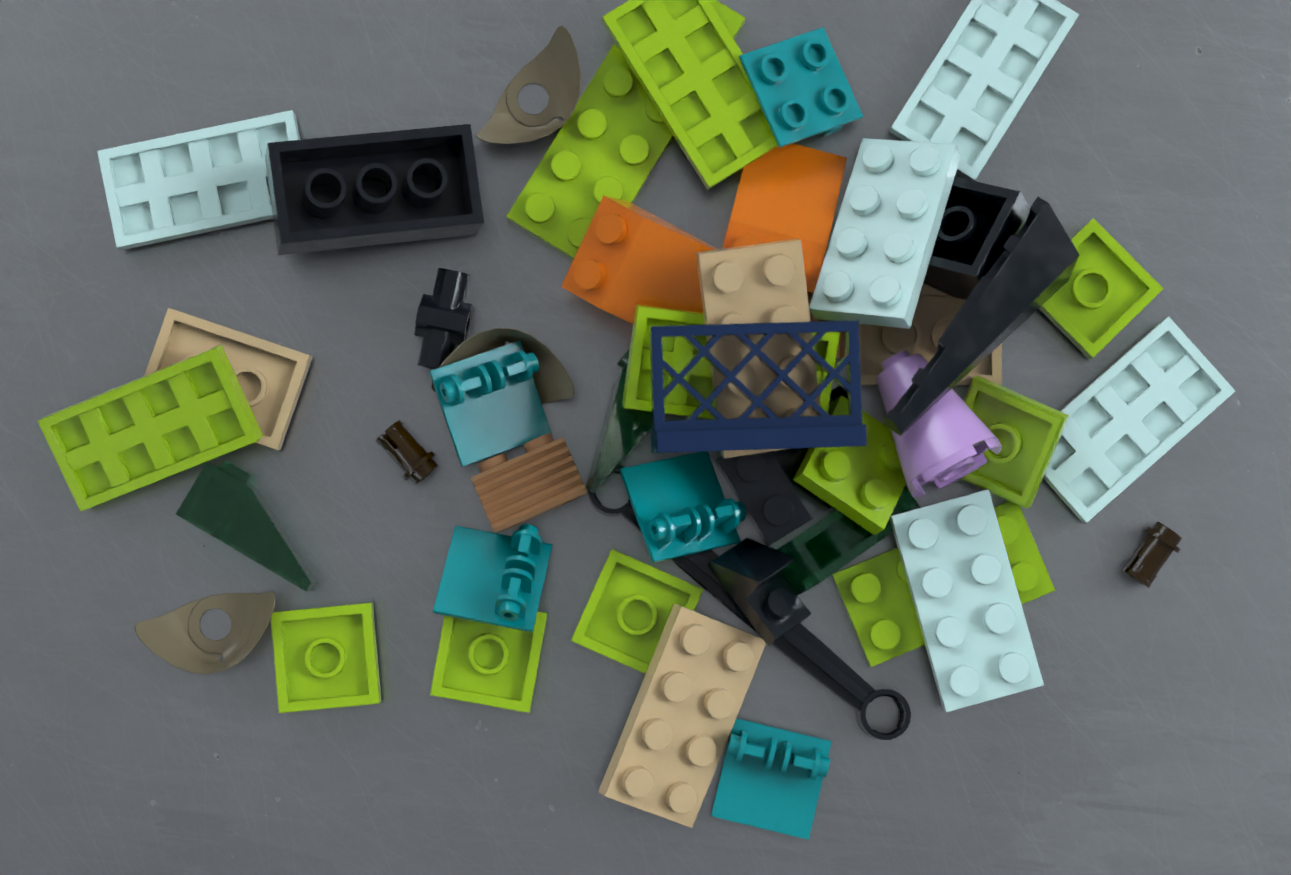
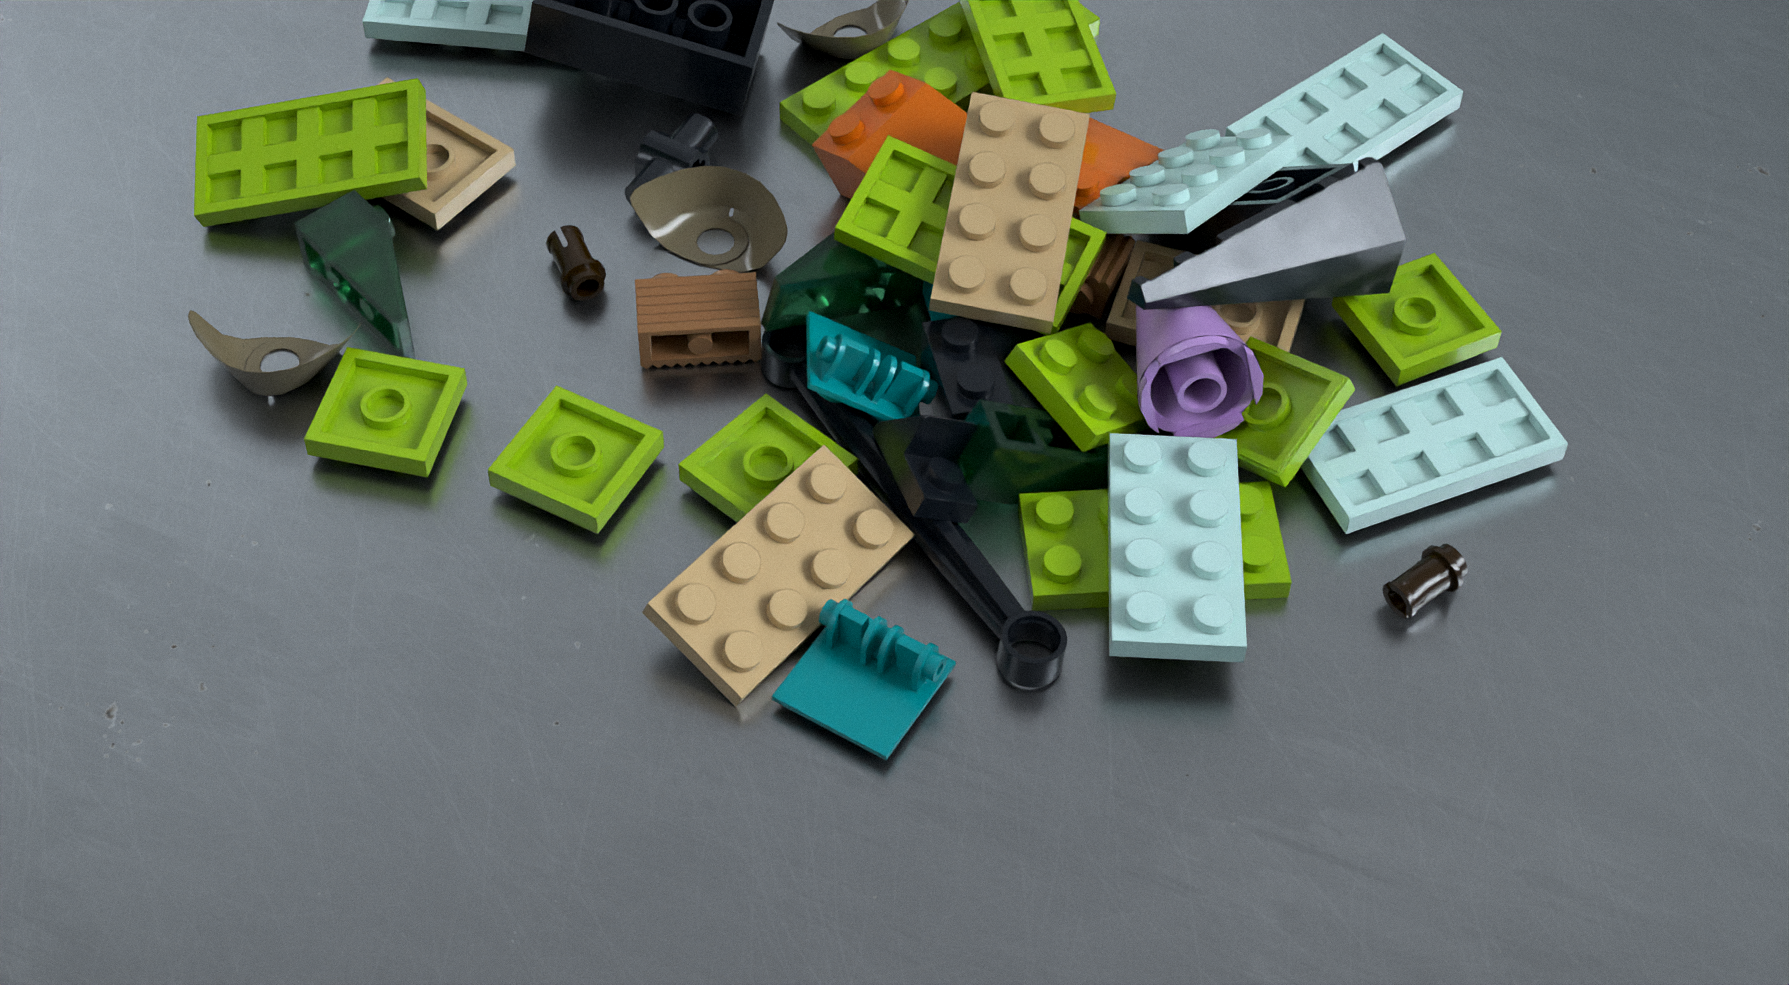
camera: 20 degrees right, 35 degrees down
teal hinge [429,341,552,467] -> none
teal hinge [433,524,553,633] -> none
dark blue fence [649,320,867,453] -> none
teal hinge [739,27,864,148] -> none

